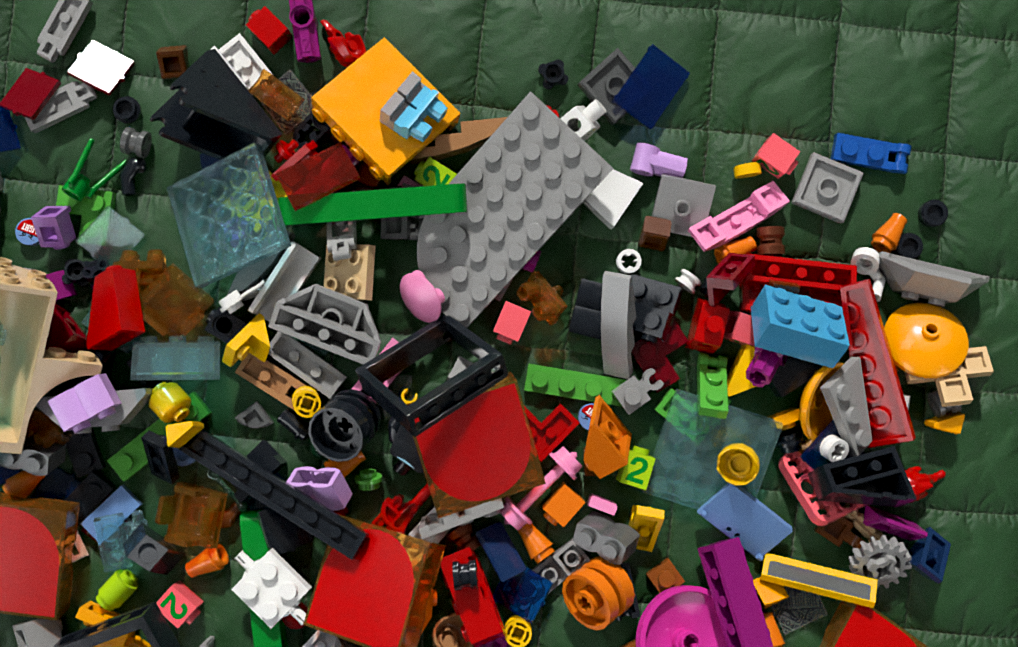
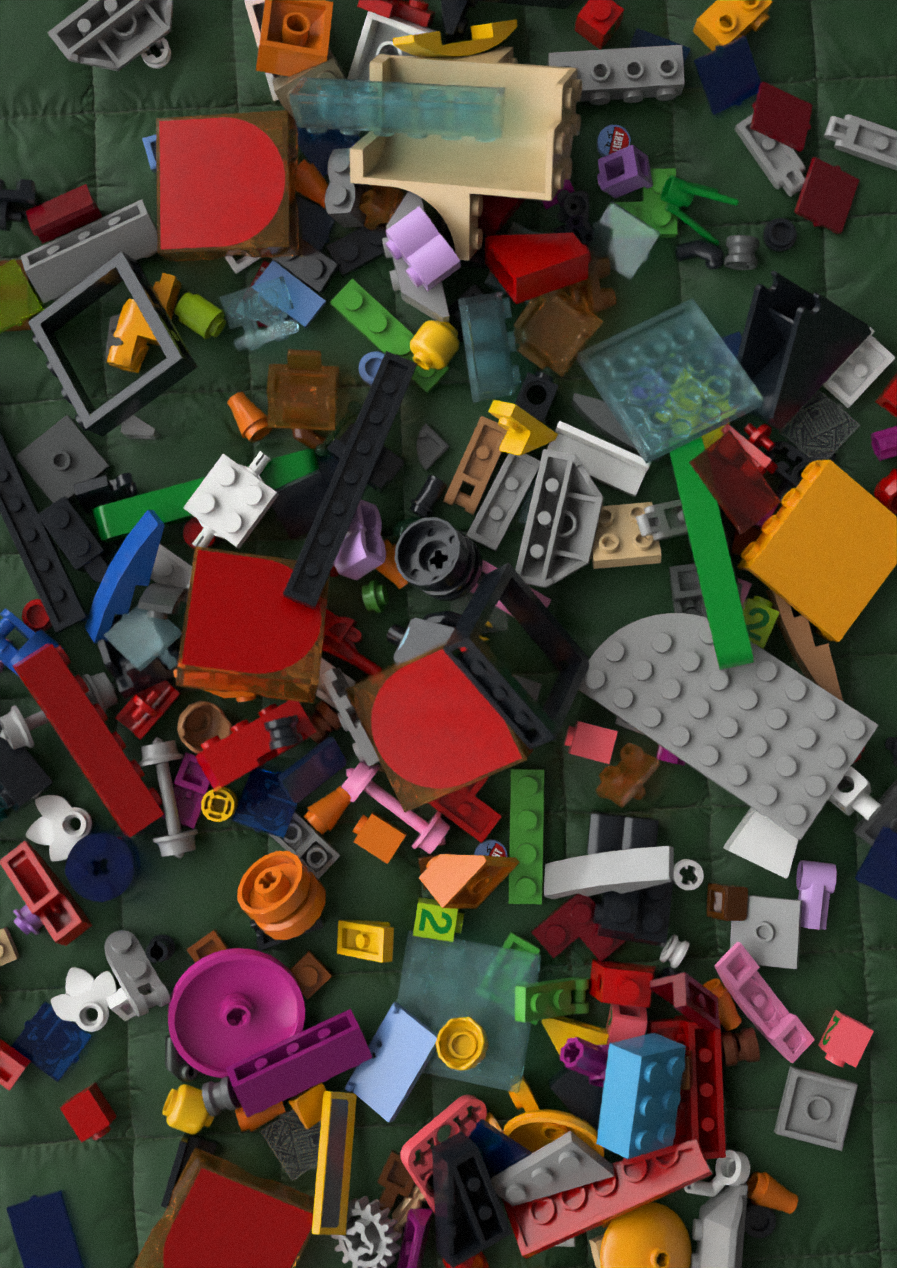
camera: 80 degrees right, 0 degrees up
black slope [123,523,185,575] -> none
black plate [141,431,180,485] -> none
reddish brown slope [156,45,189,79] -> none
coral brick [157,580,204,628] -> none
yellow slope [165,421,204,448] -> none
white plate [218,280,265,314] -> none
clear orange hips [248,69,305,121] -> none
yellow wheel [292,386,321,418] -> none
medium azure hips [379,71,448,142] -> none
bright pink dish [400,270,445,323] -> none
dark grey brick [573,511,640,565] -> none
bright pink tile [587,493,618,515] -> none
light grey plate [611,368,664,415] -> none
yellow tile [733,162,762,179] -> none
black plate [775,431,803,453] -> none
white bush [820,435,849,462] -> none
blue plate [830,133,912,174] -> none
black tile [918,200,948,228] -> none

